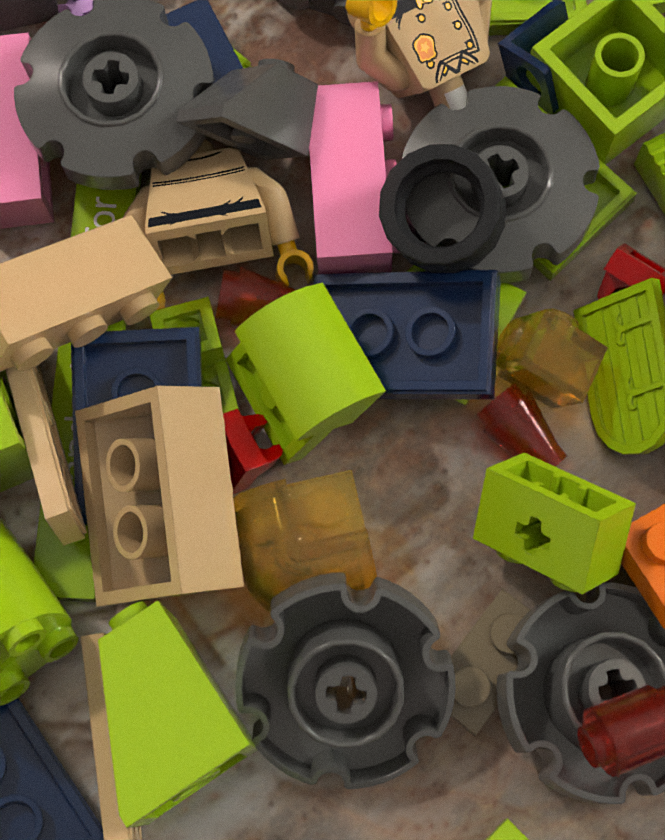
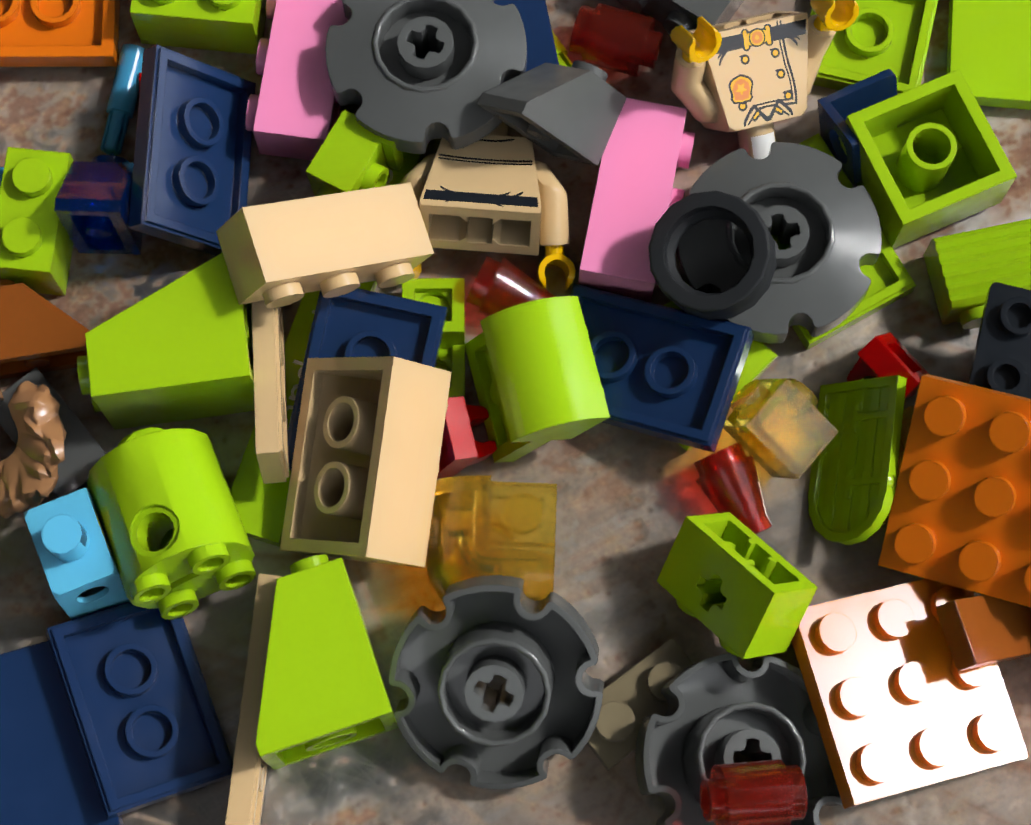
camera: 10 degrees right, 0 degrees up
none -> lime brick [305,110,405,196]
none -> clear red brick [569,3,663,77]

